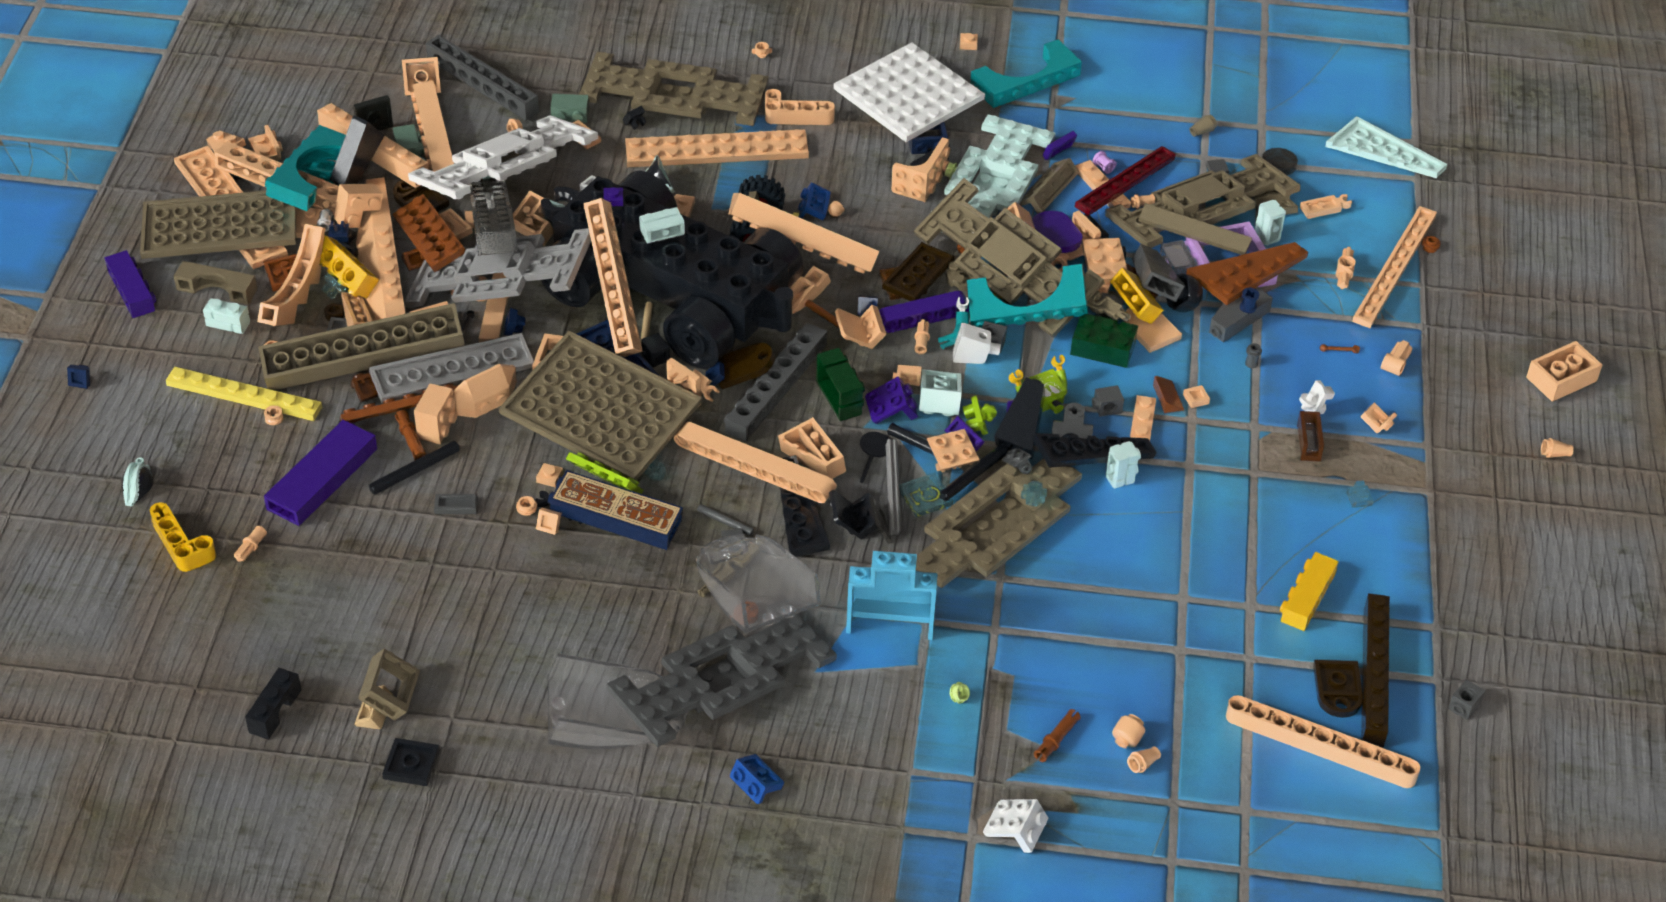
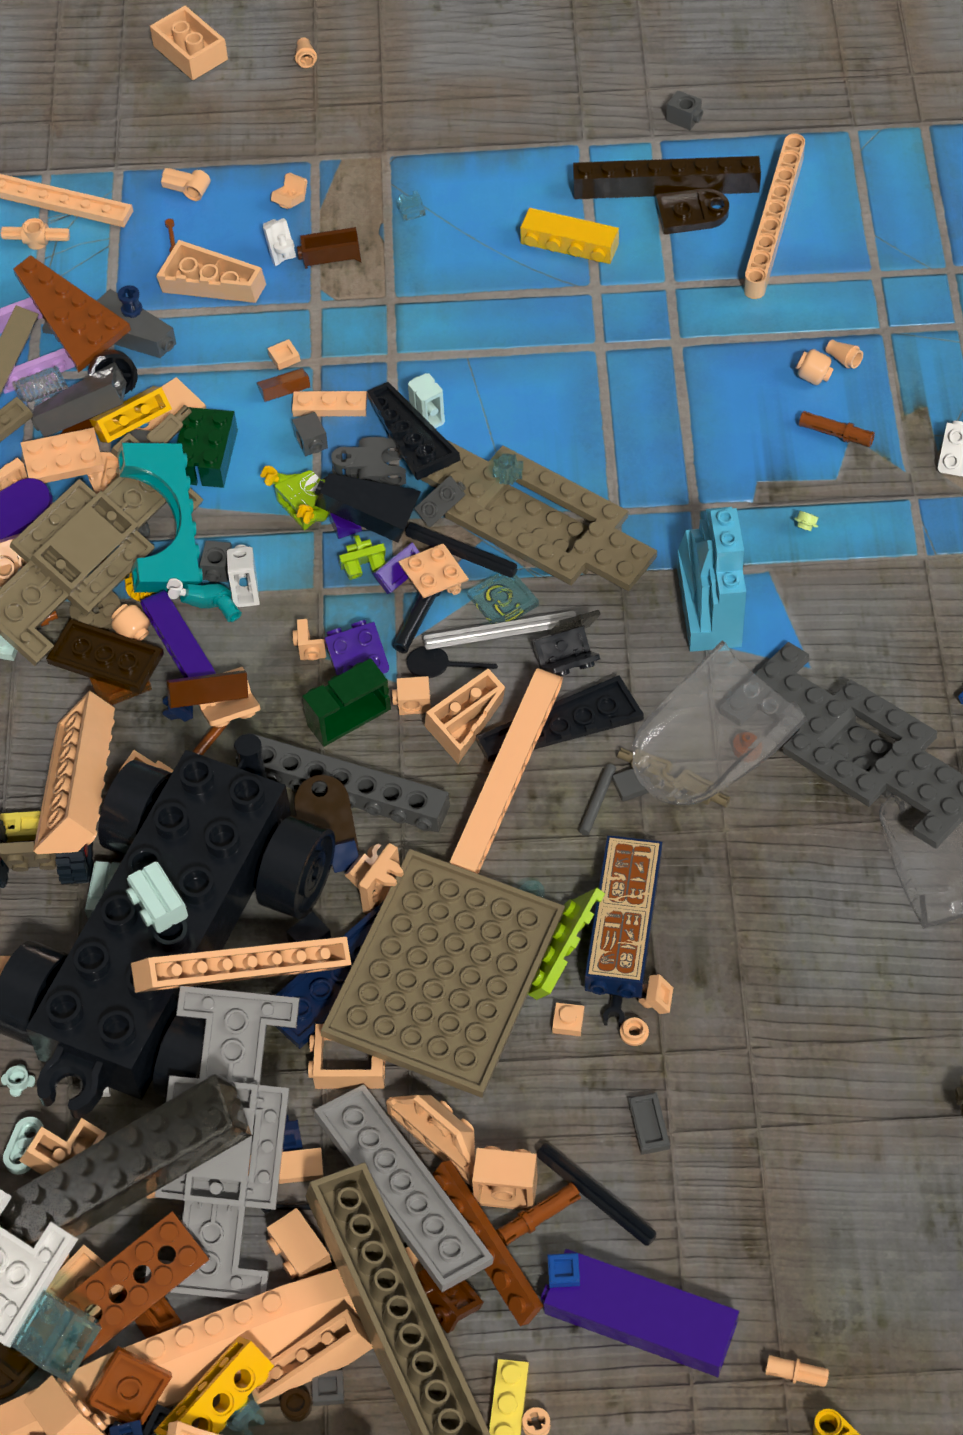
camera: 95 degrees left, 10 degrees up
dark purple plate [604,187,623,206] -> none
light nougat axle [914,319,930,354] -> none
light aqua slope [919,369,962,417] -> none
dark grey pin [1245,343,1262,368] -> none
none -> clear light blue slope [11,1290,102,1383]
none -> dark orange tile [85,1346,172,1426]
none -> light nougat head [111,604,150,641]
none -> light nougat wedge [156,240,266,303]
none -> reddish brown tile [167,670,248,708]
none -> light nougat brick [392,676,431,715]
none -> blue tile [548,1253,580,1288]

